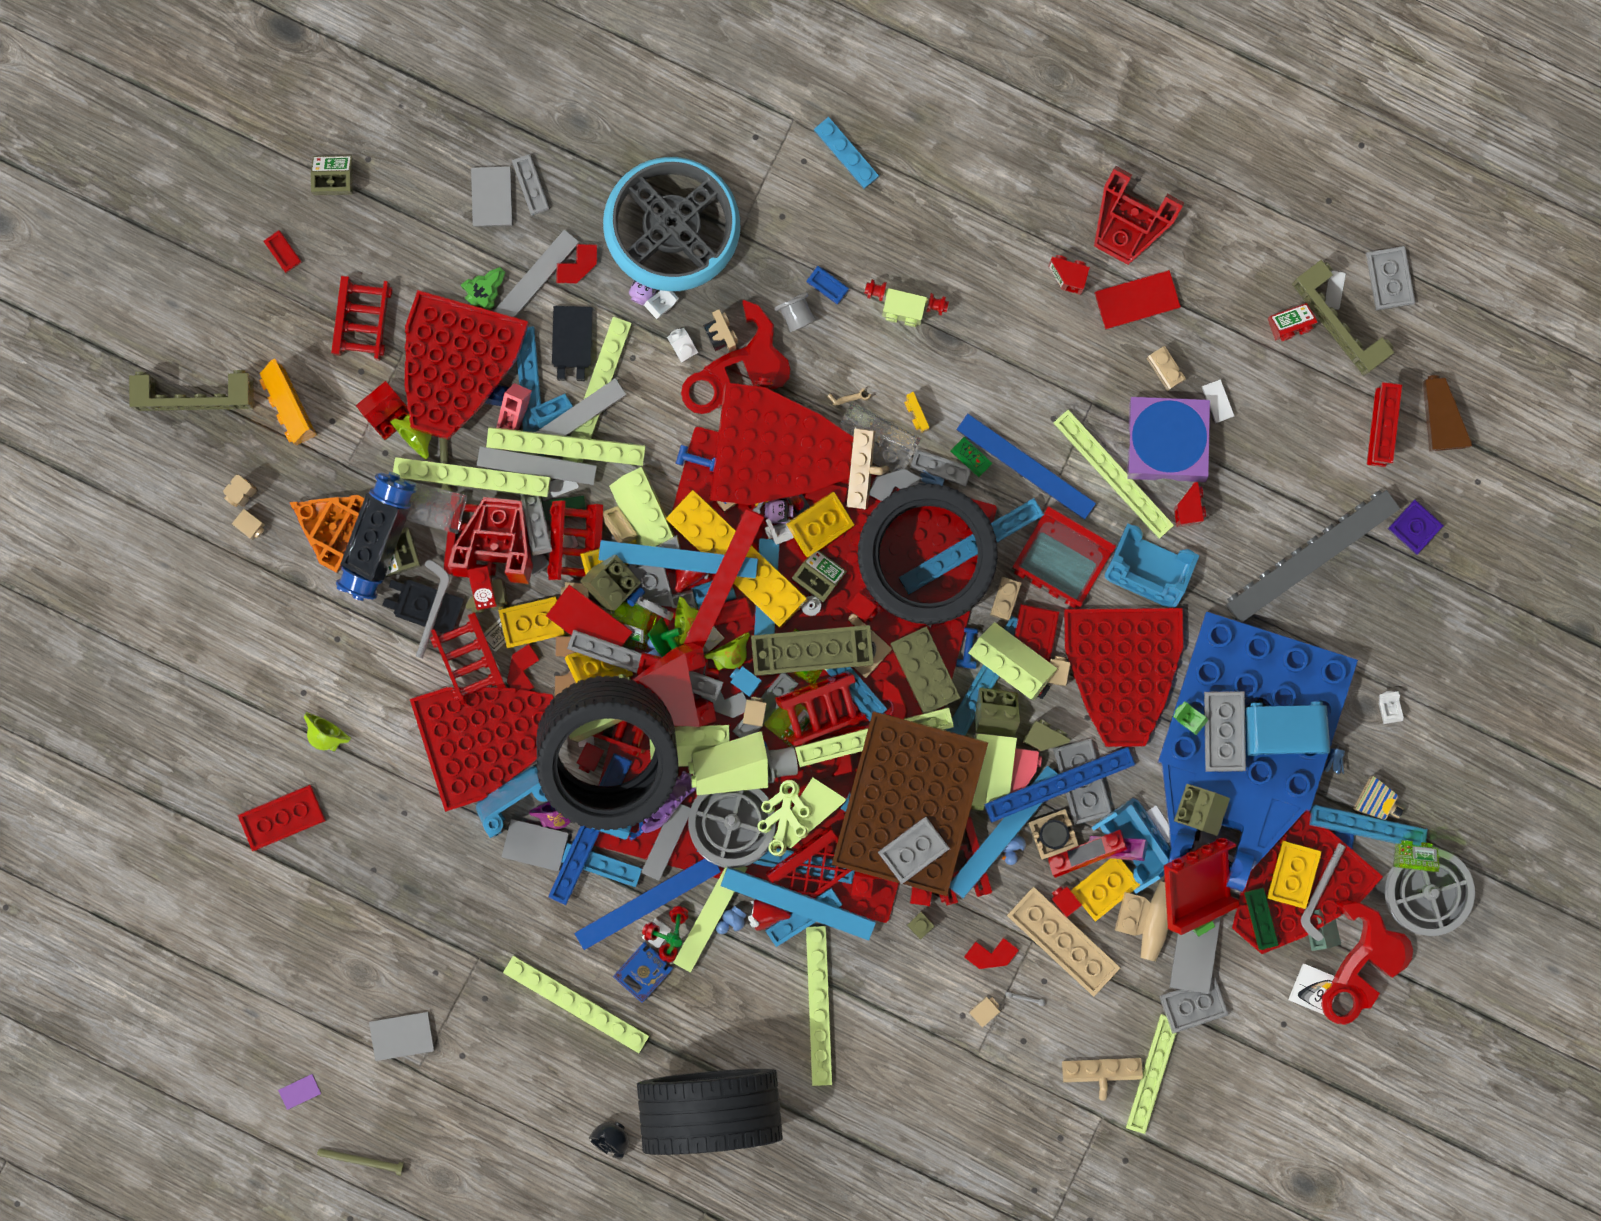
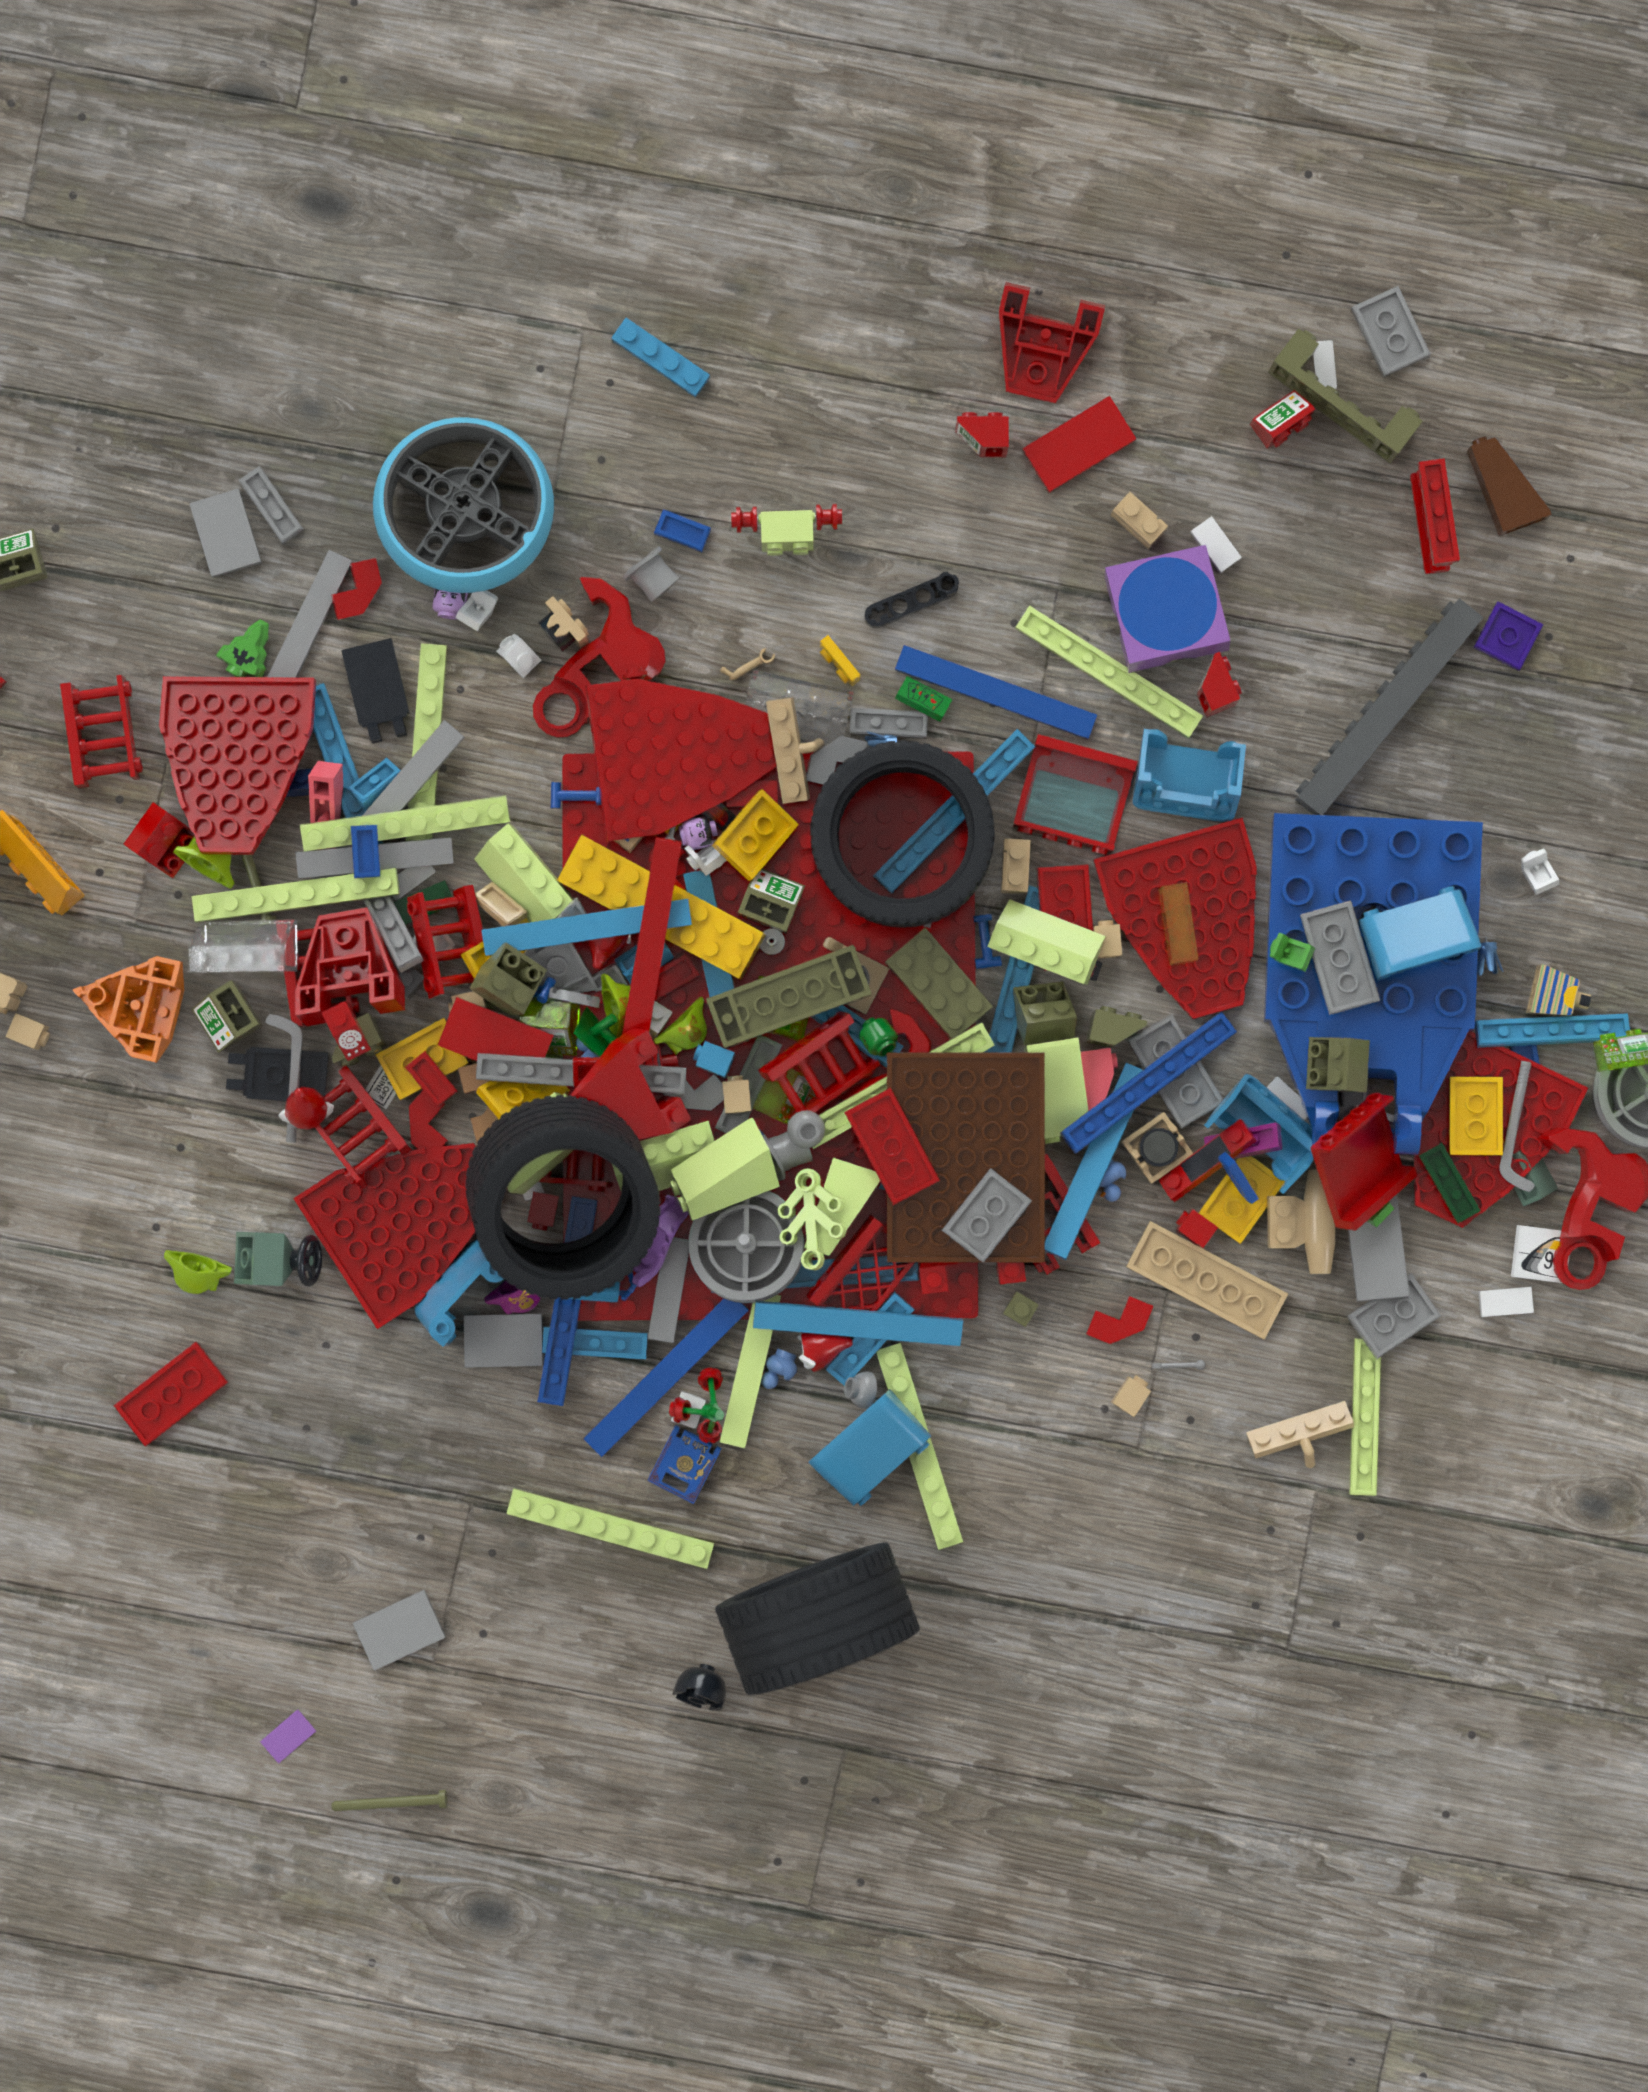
camera: 20 degrees left, 0 degrees up
black brick [336,472,417,601] -> none
red brick [846,592,877,623] -> none
none -> sand green piece [234,1232,322,1287]
none -> red hat [278,1087,334,1129]
none -> blue tile [351,825,380,878]
none -> red tile [405,1051,458,1107]
none -> light grey piece [787,1110,825,1148]
none -> dark azure windscreen [809,1389,931,1506]
none -> red tile [844,1088,940,1205]
none -> light grey piece [844,1371,877,1409]
none -> green head [859,1018,898,1057]
none -> black beam [864,572,959,628]
none -> clear yellow brick [1159,883,1199,966]
none -> blue tile [1218,1152,1259,1204]
none -> white tile [1478,1287,1534,1317]

